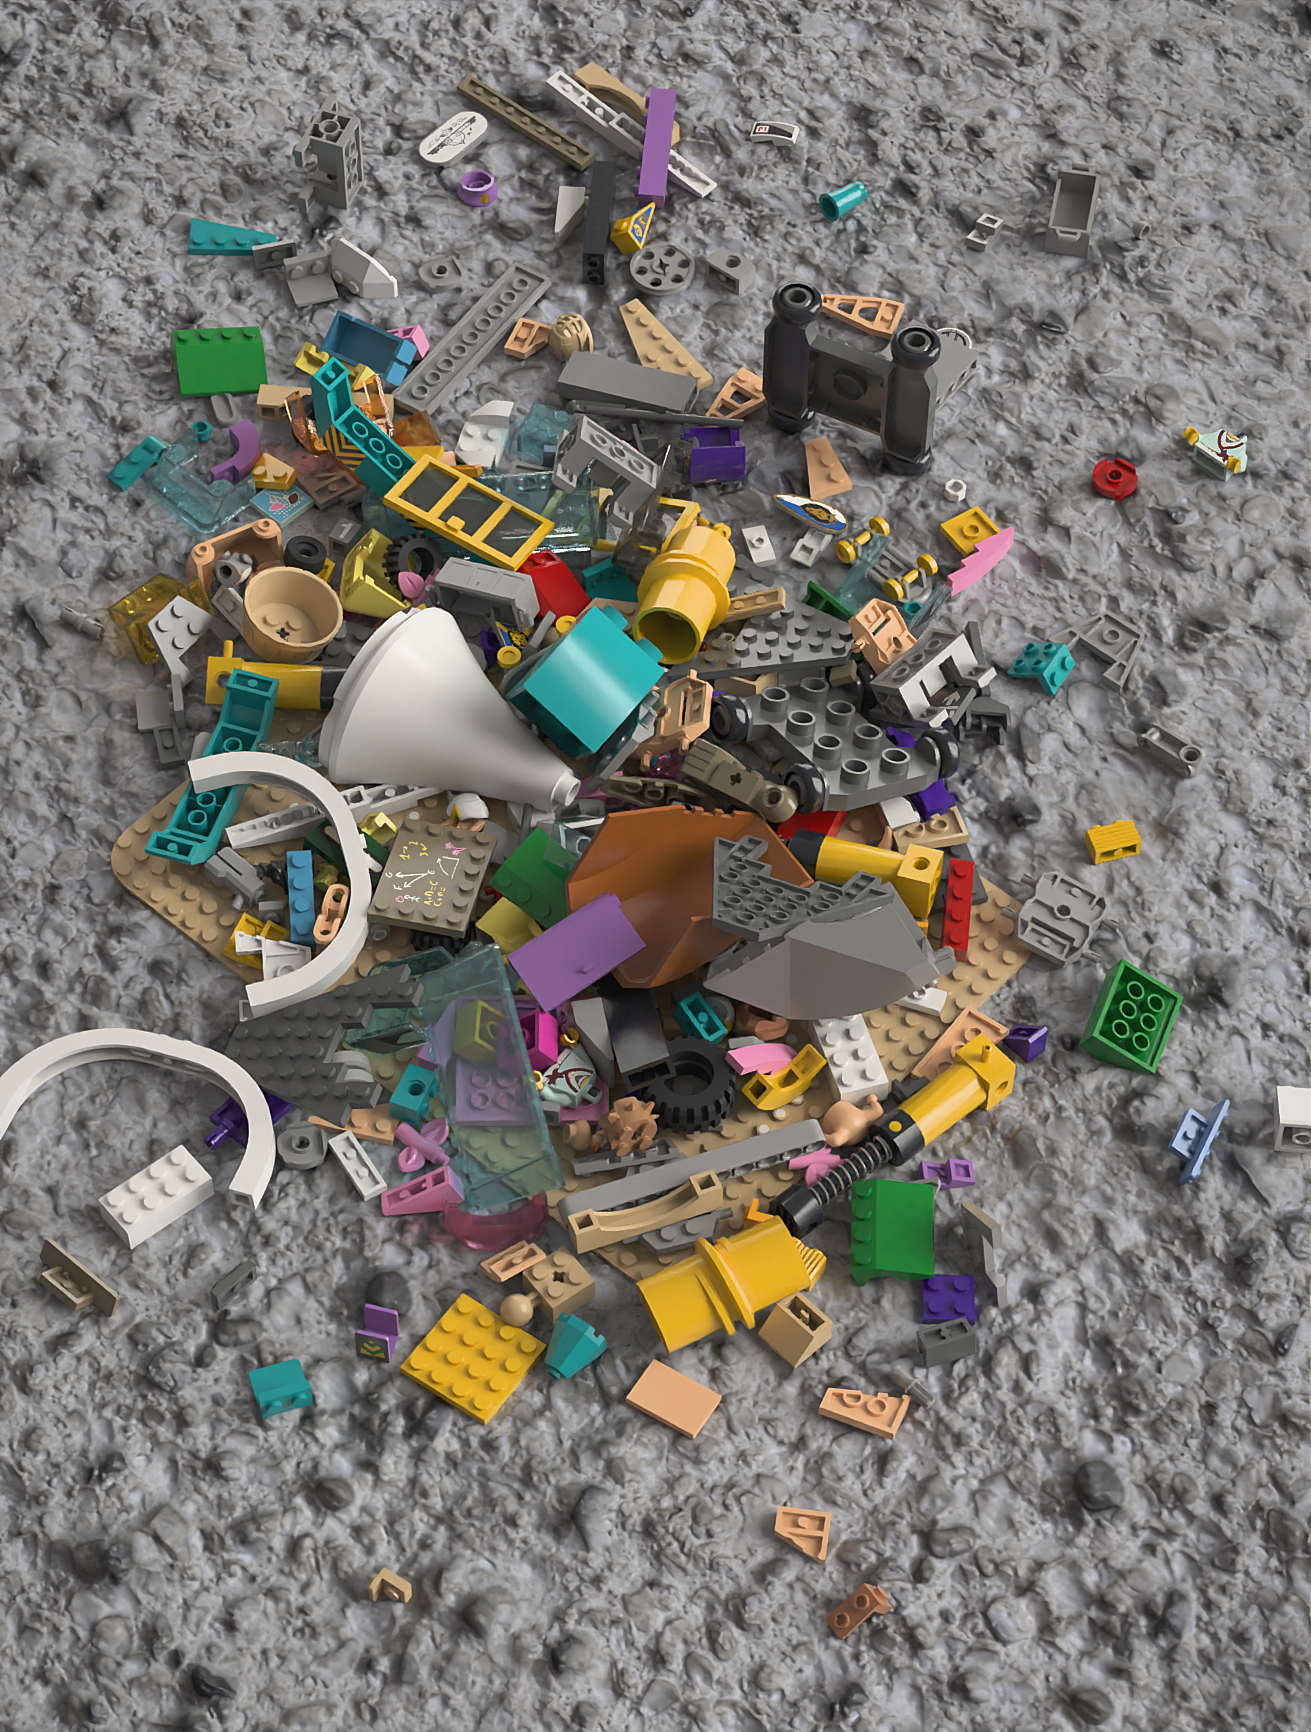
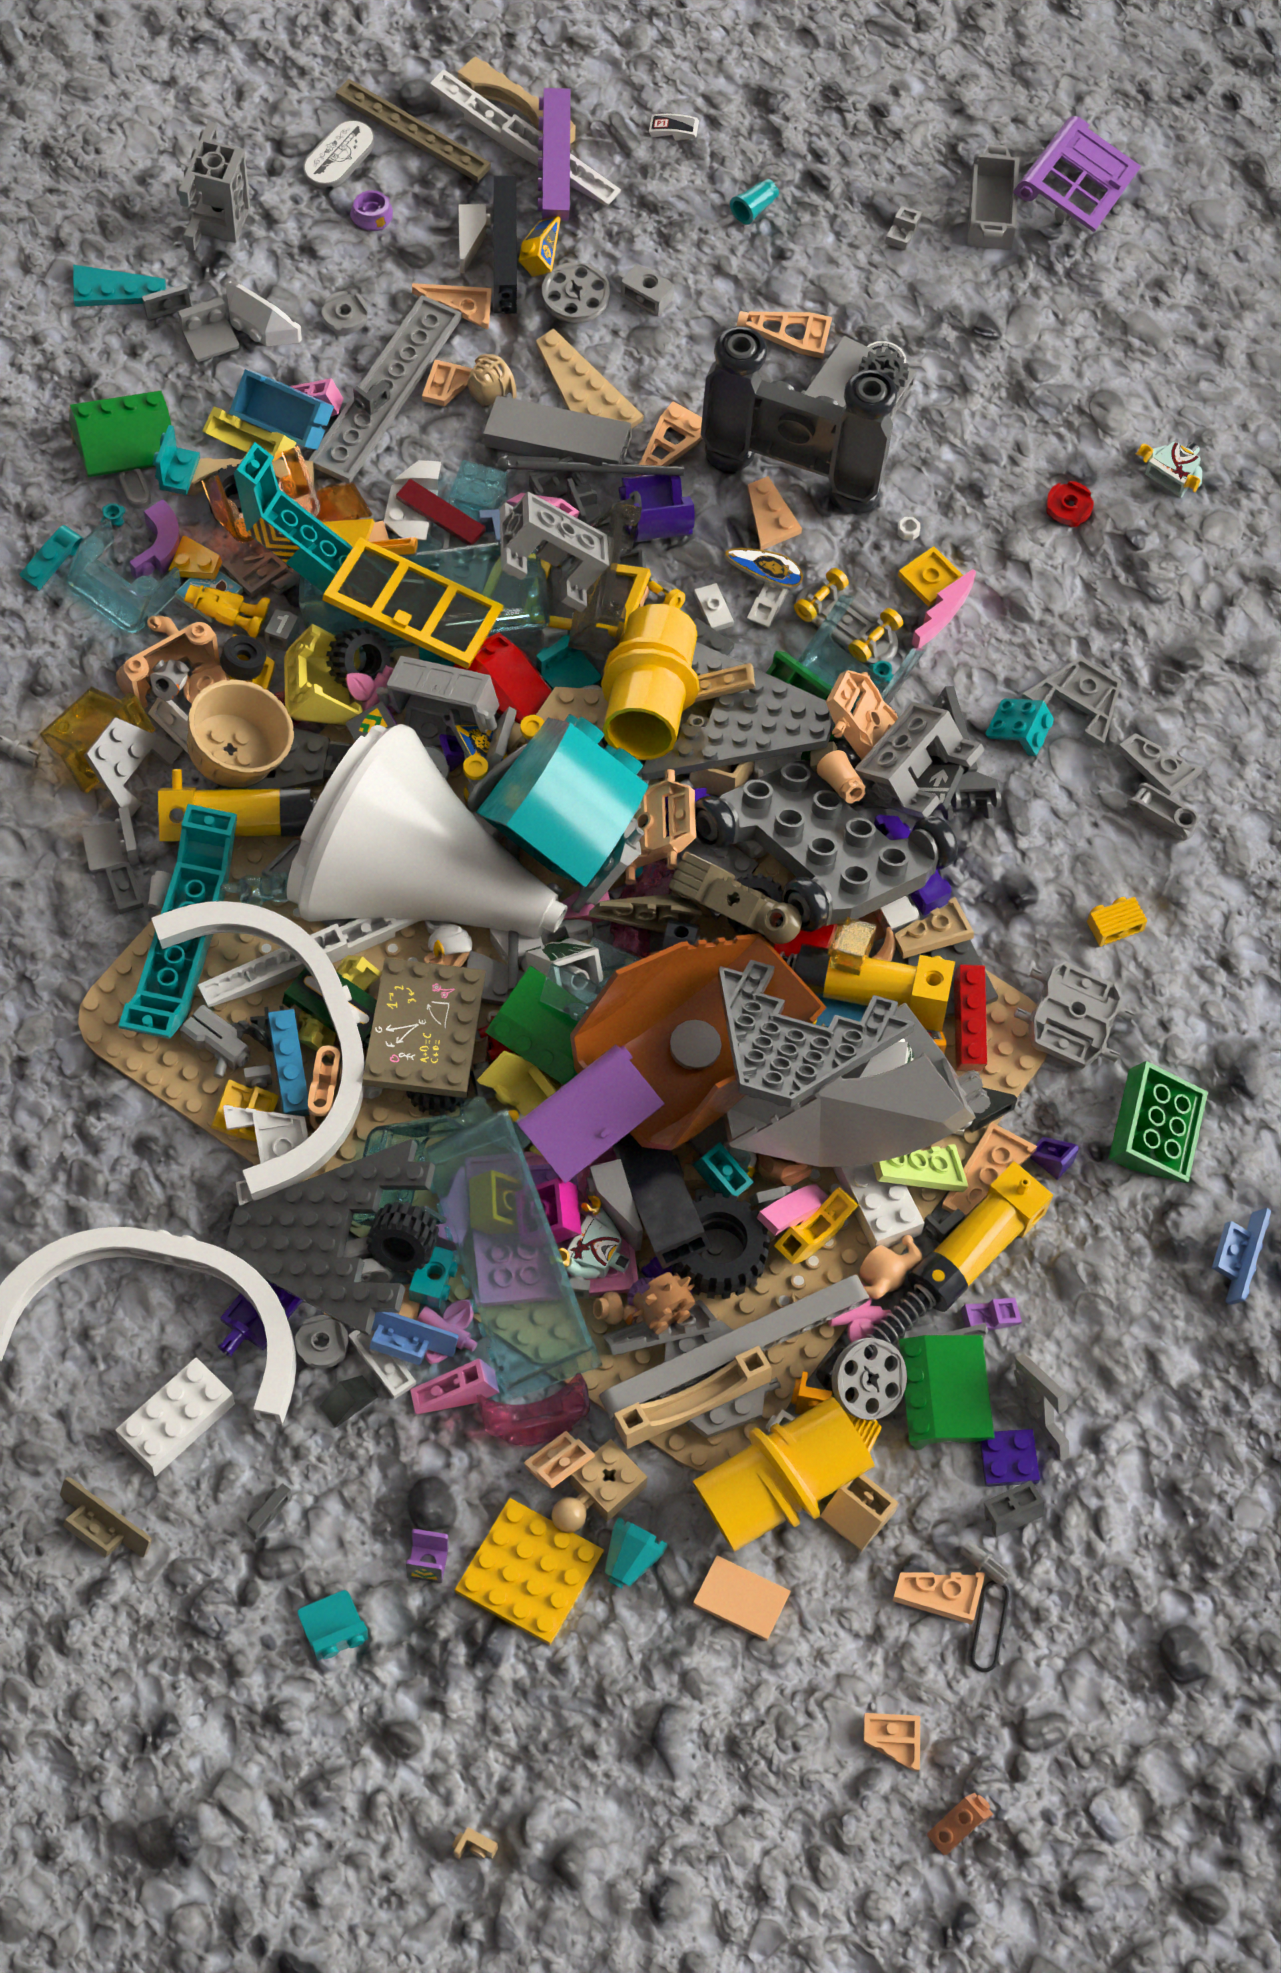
camera: 10 degrees left, 10 degrees up
none -> light nougat arm [147,616,179,637]
none -> teal bracket [153,425,200,496]
none -> yellow piece [184,584,271,639]
none -> pearl dark grey slope [319,1375,378,1428]
none -> dark grey bracket [353,380,390,415]
none -> black tyre [366,1202,439,1273]
none -> medium blue bracket [369,1312,459,1366]
none -> dark red tile [396,479,486,547]
none -> light nougat wing [412,283,492,329]
none -> light grey tile [670,1020,722,1070]
none -> light nougat plant [817,750,865,804]
none -> clear yellow brick [828,917,876,976]
none -> light grey wedge [832,1338,907,1420]
none -> dark grey gear [858,348,909,392]
none -> yellowish green wing [872,1144,969,1192]
none -> pearl dark grey slope [969,1087,1018,1133]
none -> black piece [971,1580,1009,1672]
none -> medium lavender door [1013,116,1141,232]
none -> light grey wing [1117,733,1203,797]

